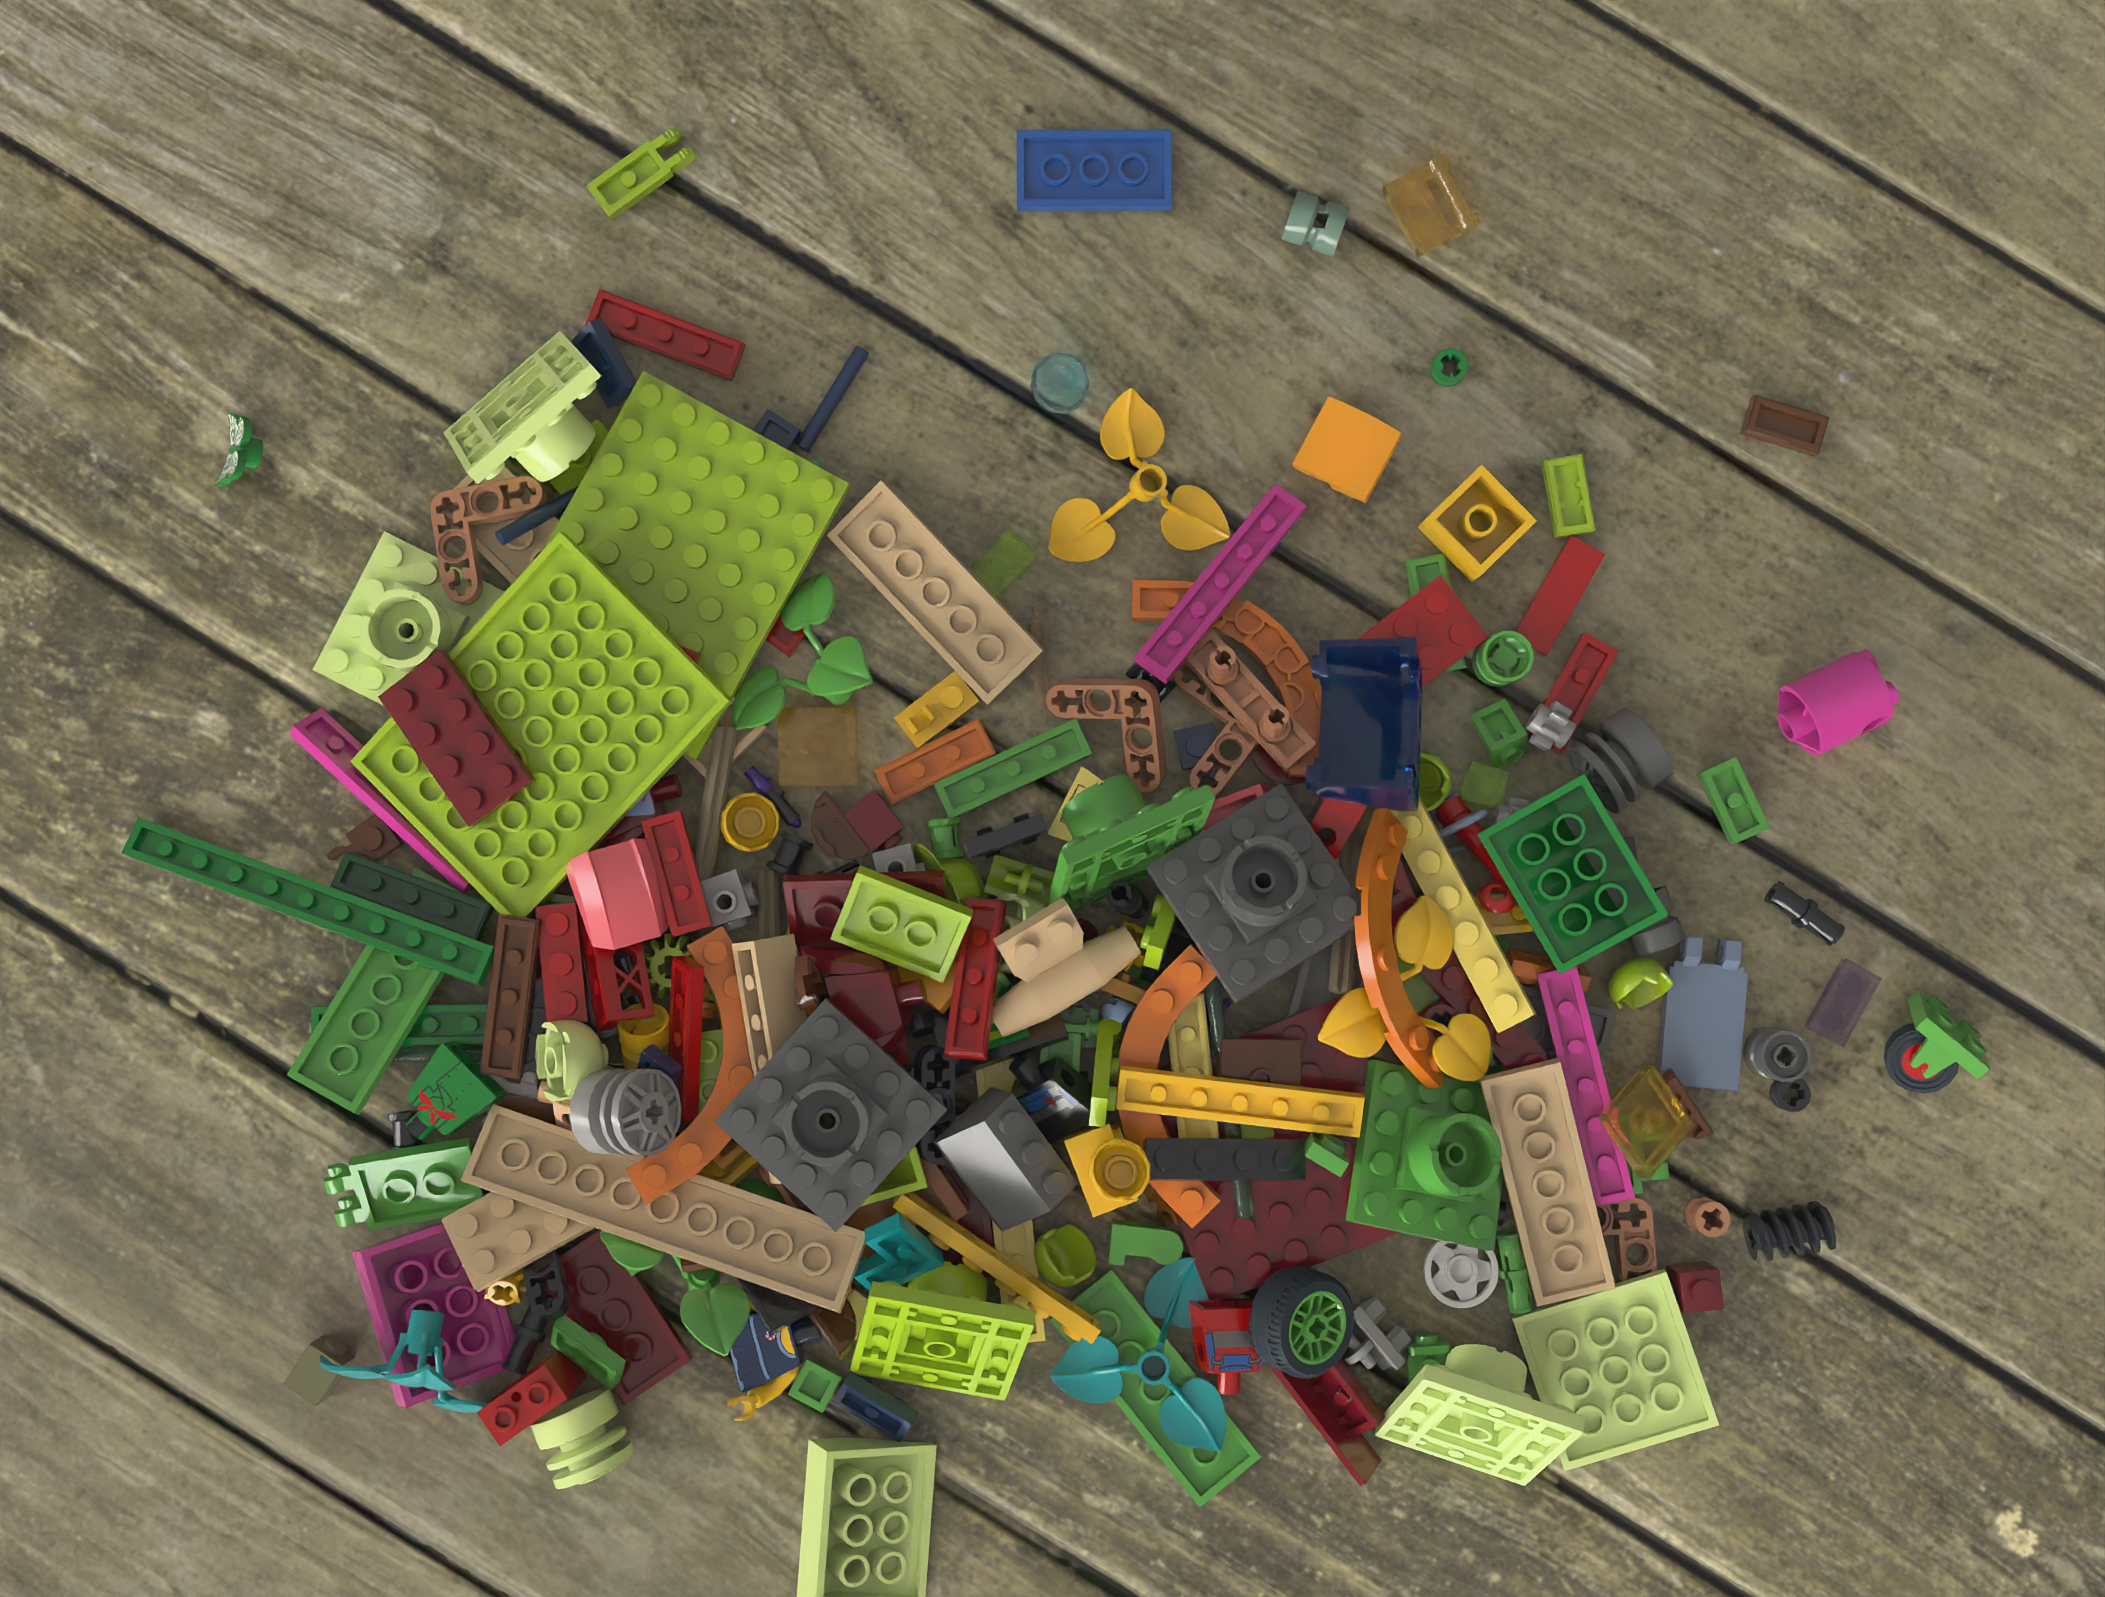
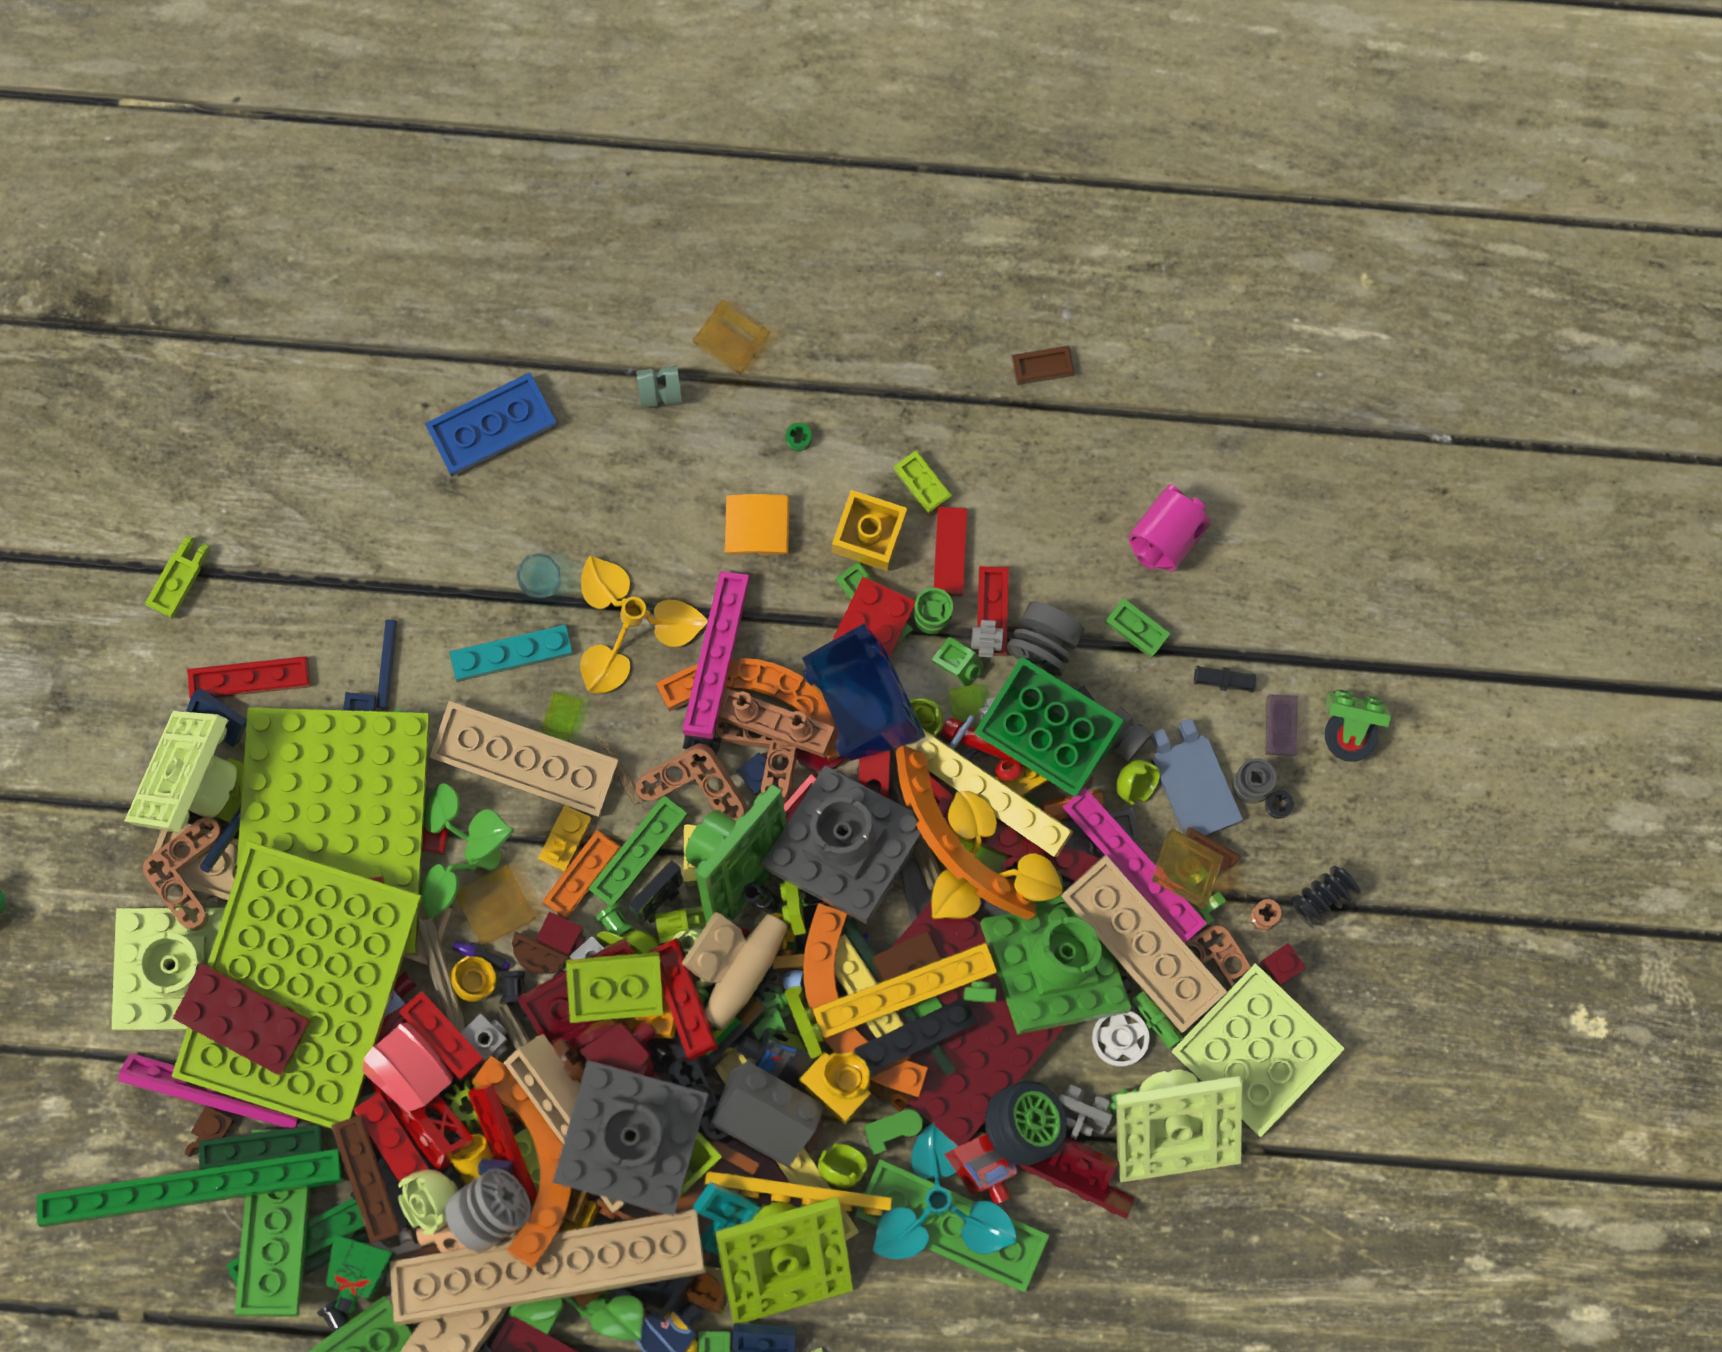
camera: 30 degrees left, 10 degrees down
none -> teal plate [449,624,573,682]

